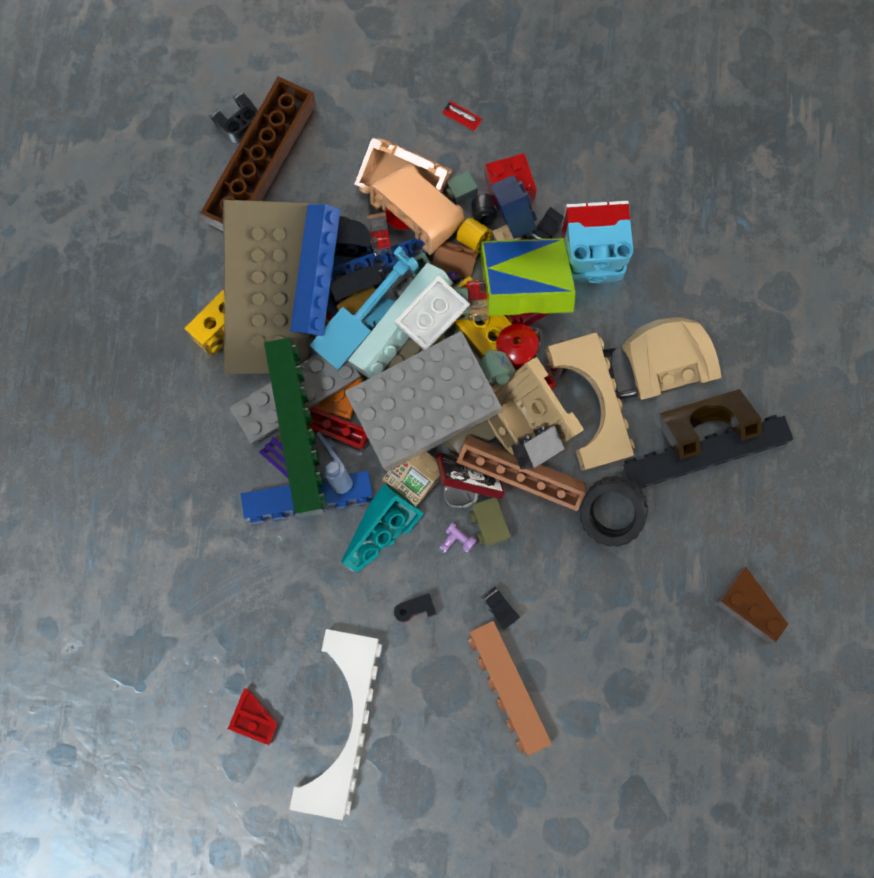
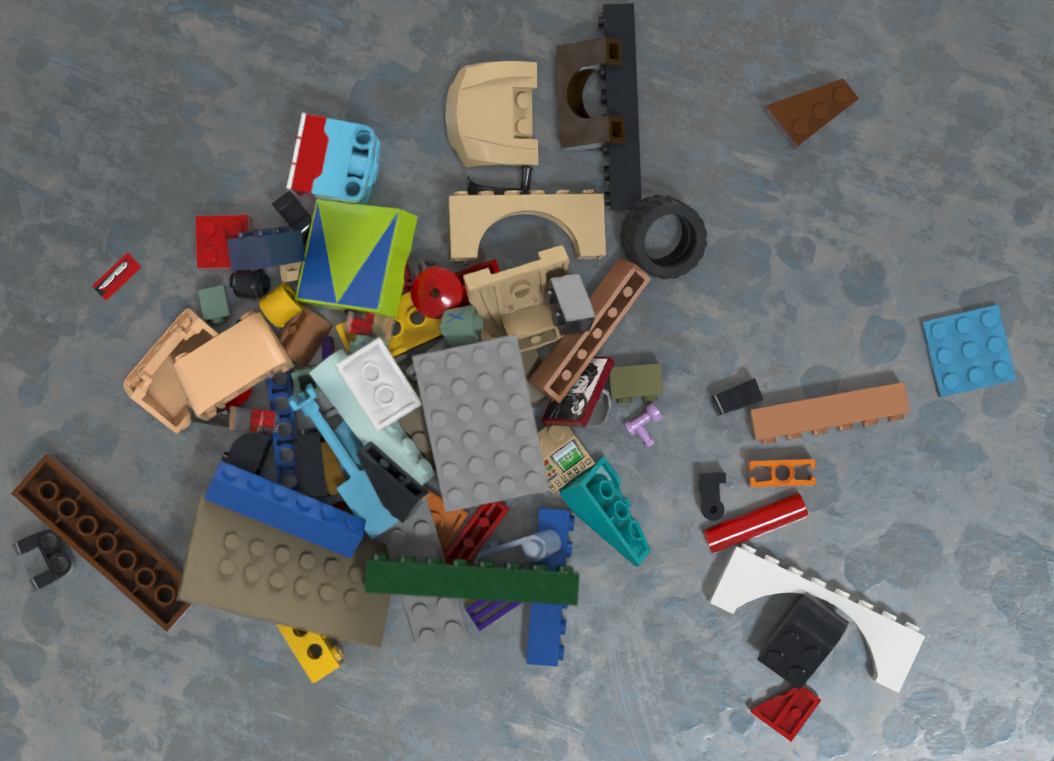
camera: 70 degrees left, 10 degrees up
none -> black slope [356,441,430,523]
none -> red brick [703,492,809,554]
none -> orange piece [748,459,816,487]
none -> black brick [757,591,849,691]
none -> dark azure plate [922,305,1016,398]

